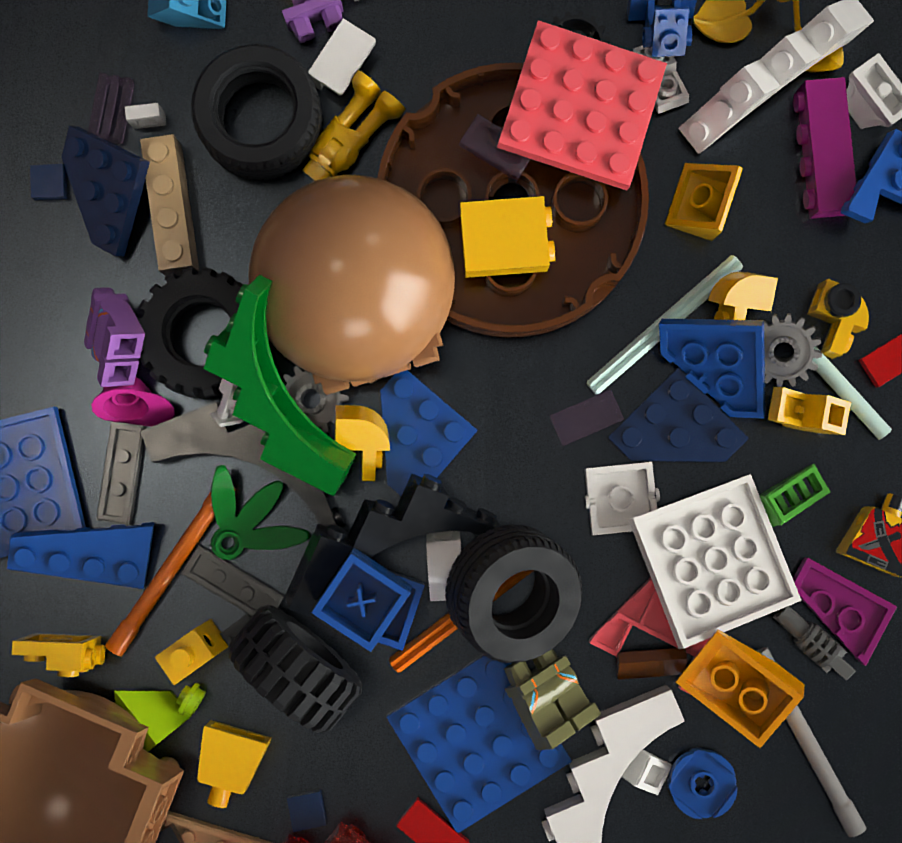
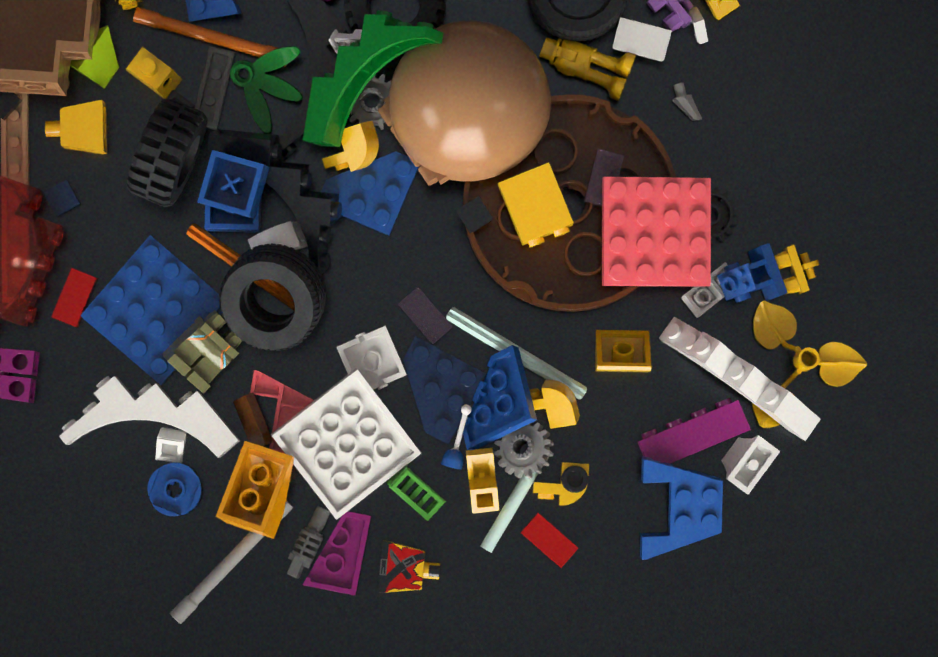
camera: 70 degrees right, 0 degrees up
lime plate [176,683,206,716] -> none
none -> hinge [441,404,472,469]
none -> black tile [456,196,493,234]
none -> light grey bar [672,83,702,121]

